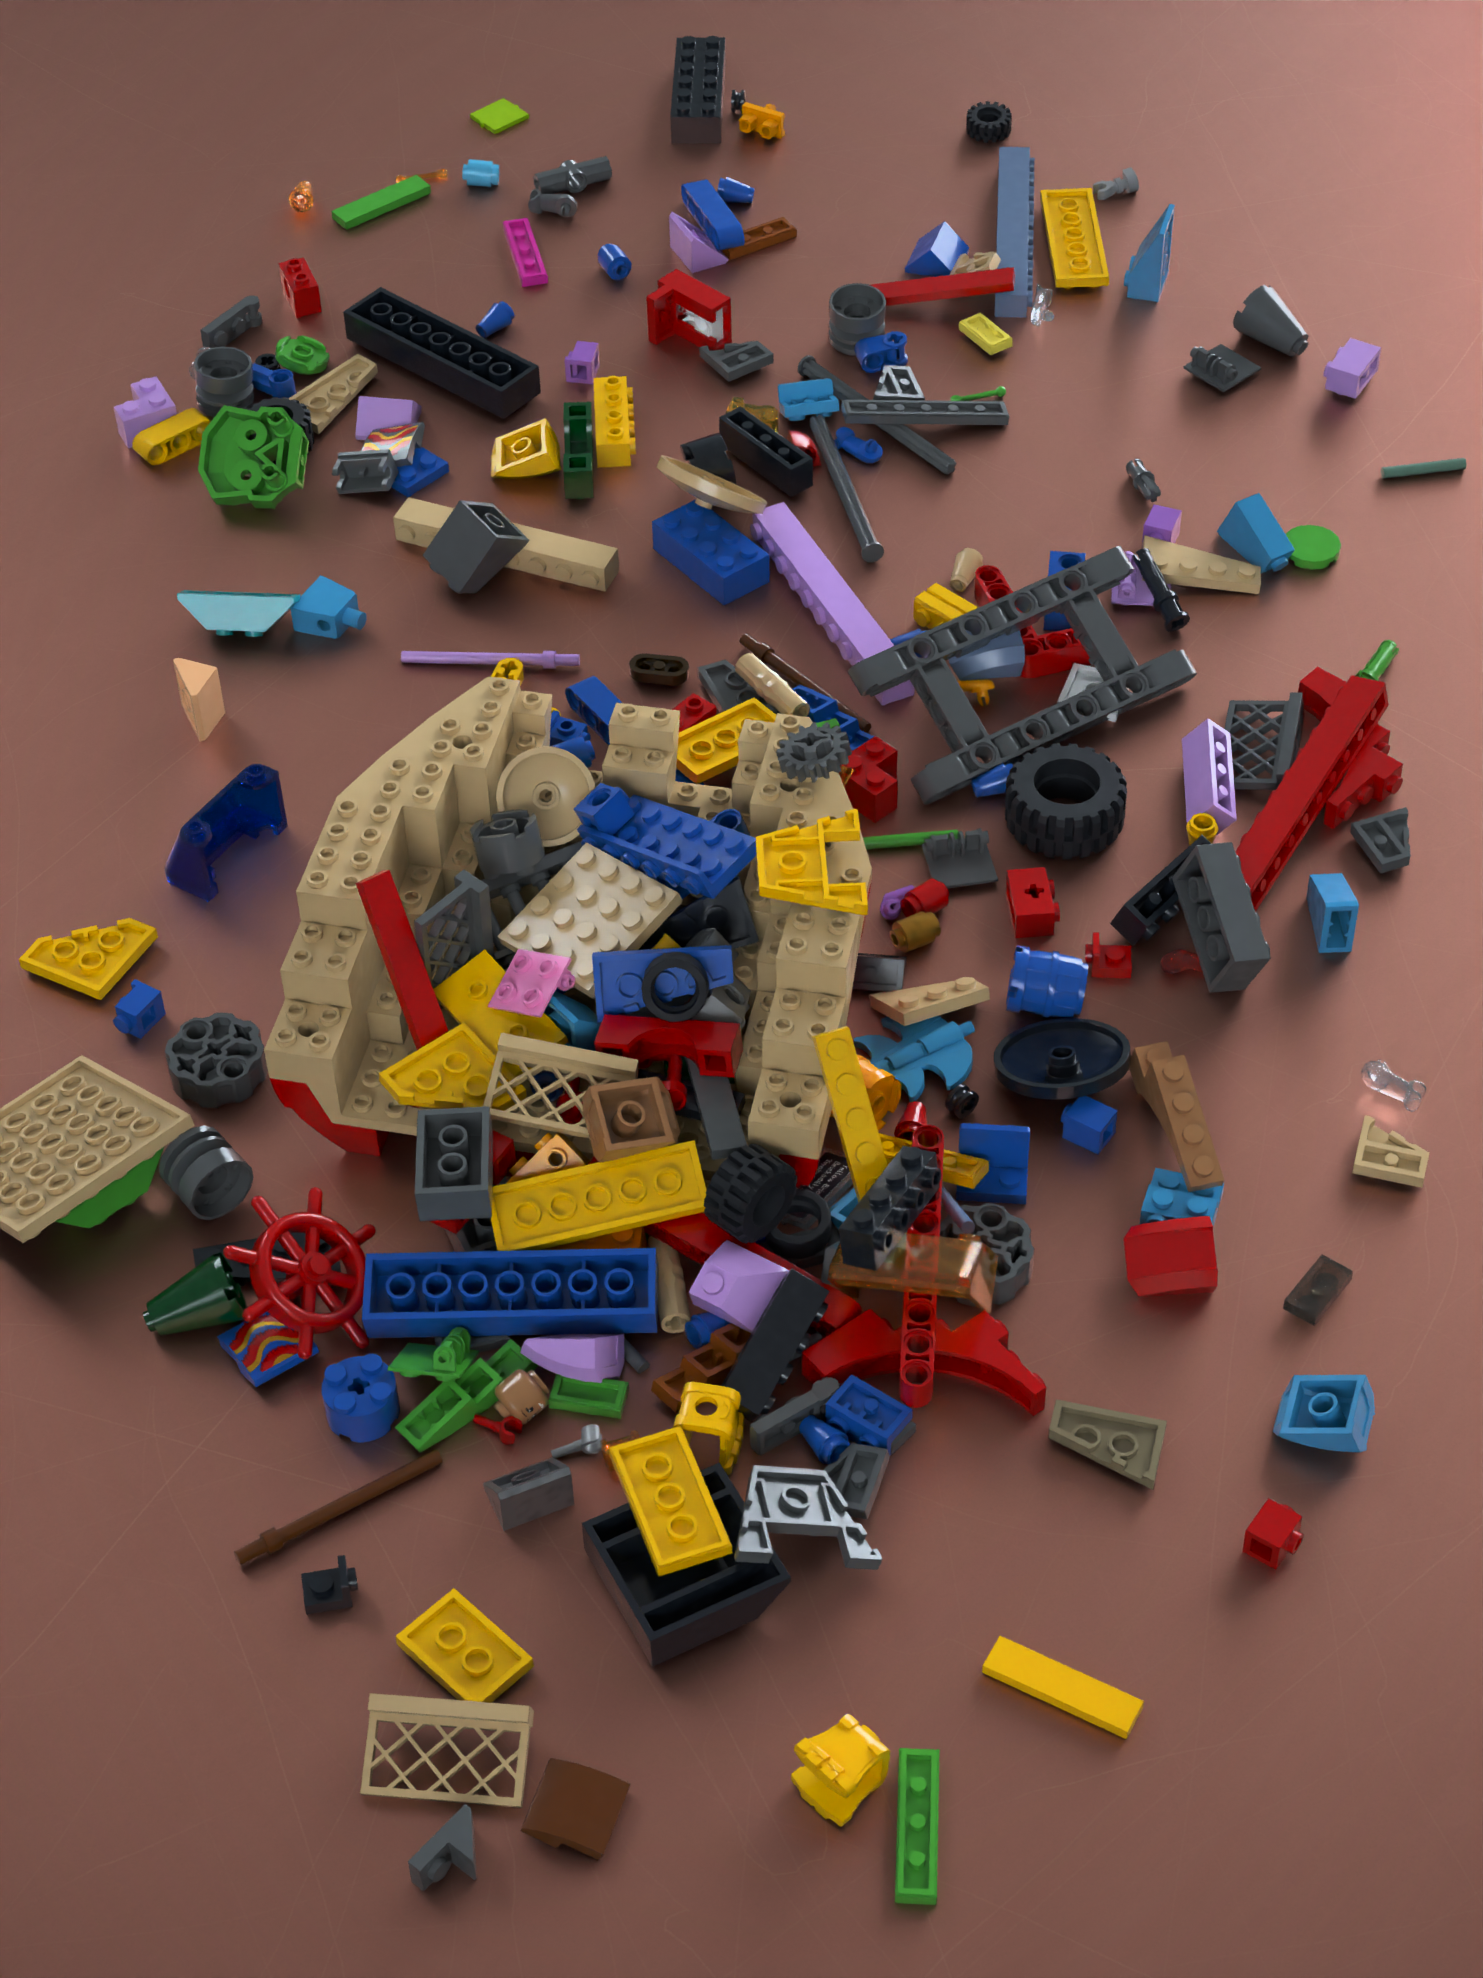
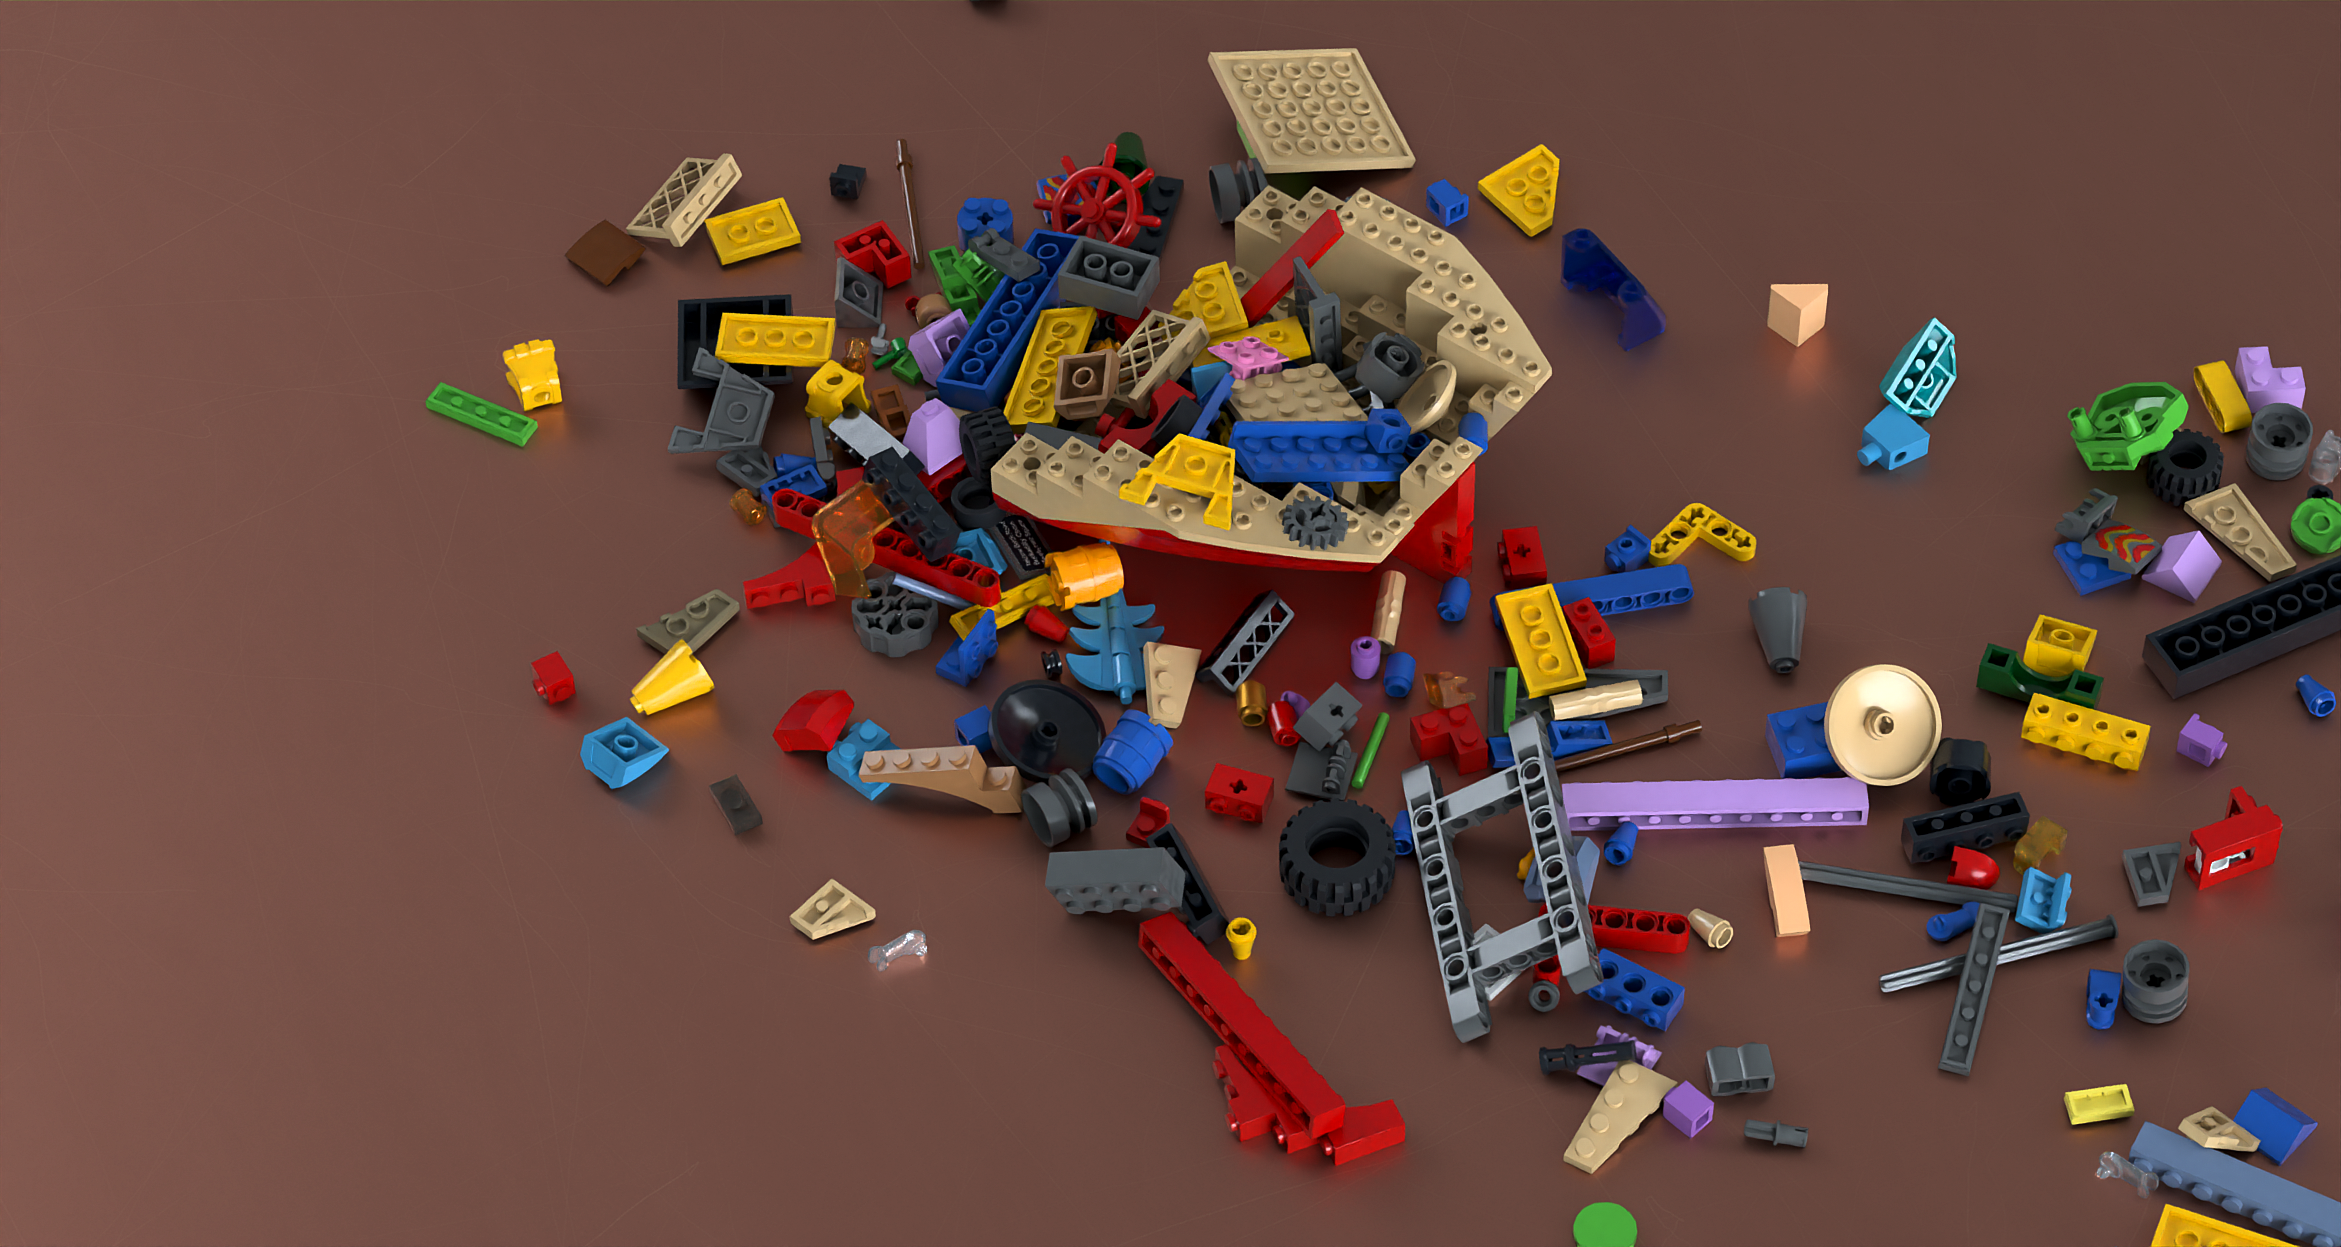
camera: 115 degrees right, 5 degrees up
blue piece [252,363,296,398] -> none
tan brick [393,497,619,592] -> none
lavender bar [401,651,580,669] -> none
dark grey slope [408,1804,477,1892] -> none
dark grey slope [423,500,529,594] -> none
dark brown plate [629,653,689,686] -> none
yellow plate [812,1026,907,1234] -> none
red tile [871,267,1015,306] -> none
dark grey wing [873,365,925,400] -> none
yellow brick [913,583,979,629] -> none
bright green hinge [950,386,1006,401] -> none
yellow tile [982,1636,1144,1739] -> none
lavender brick [1182,718,1237,836] -> none
dark azure slope [1217,493,1295,574] -> none
dark grey fence [1224,692,1305,790] -> none
dark azure slope [1306,873,1359,953] -> none
dark grey wing [1350,807,1411,874] -> none
bright green pin [1355,640,1399,681] -> none
none -> yellow cone [629,639,715,715]
none -> clear orange bush [729,488,767,526]
none -> red brick [834,220,912,289]
none -> green hand [872,337,908,369]
none -> dark grey plate [968,228,1040,282]
none -> dark grey wheel [1021,768,1098,848]
none -> dark grey brick [1293,682,1363,752]
none -> dark grey brick [1704,1042,1775,1096]
none -> dark grey cone [1748,587,1808,673]
none -> light nougat slope [1763,844,1810,937]

